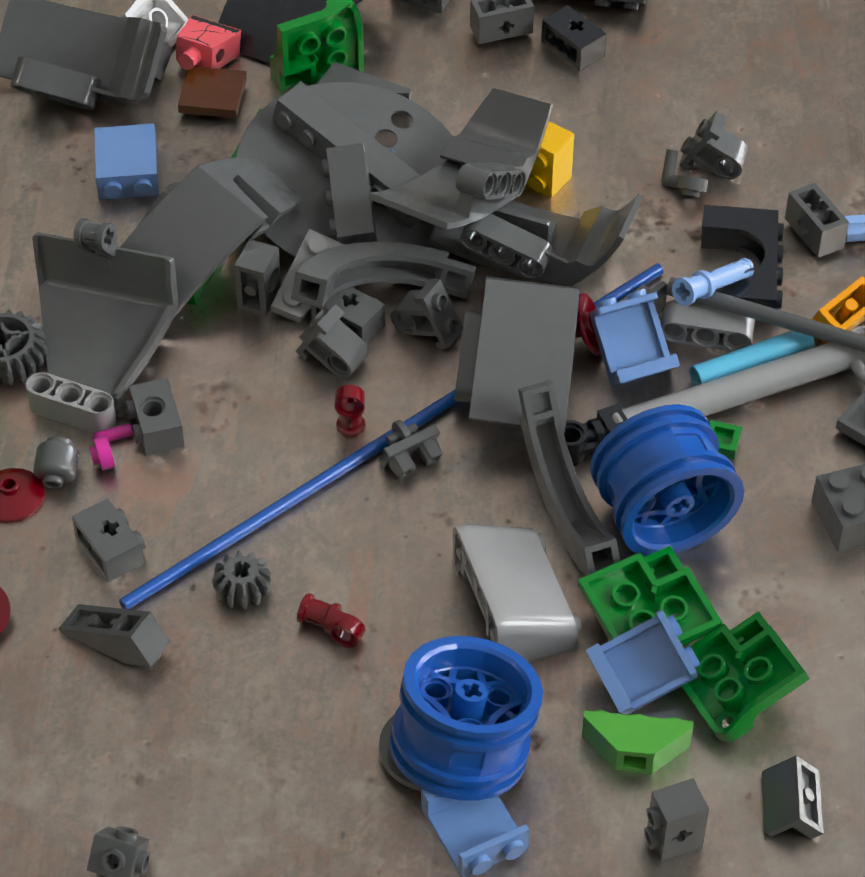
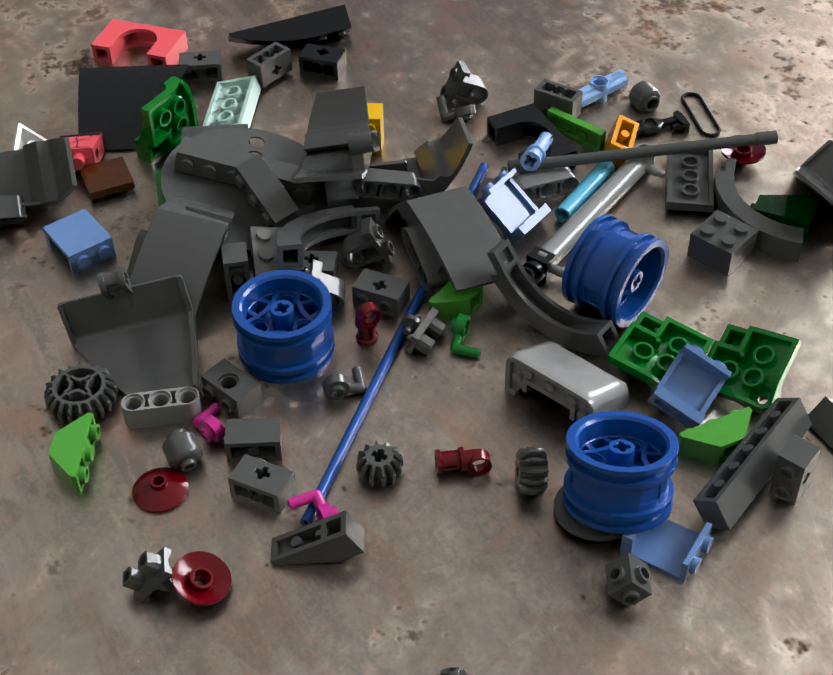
camera: 30 degrees left, 5 degrees down
none -> light aqua slope [203,75,261,128]
none -> dark grey brick [224,417,283,462]
none -> blue wheel [232,269,335,385]
none -> dark pink plate [287,489,339,520]
none -> dark grey plate [322,366,367,400]
none -> dark grey brick [352,268,410,318]
none -> bright green slope [428,281,483,320]
none -> green plate [450,313,481,359]
none -> dark grey gear [515,446,549,495]
none -> bright green plate [547,107,606,152]
none -> dark grey brick [605,552,652,607]
none -> dark grey brick [693,398,812,530]

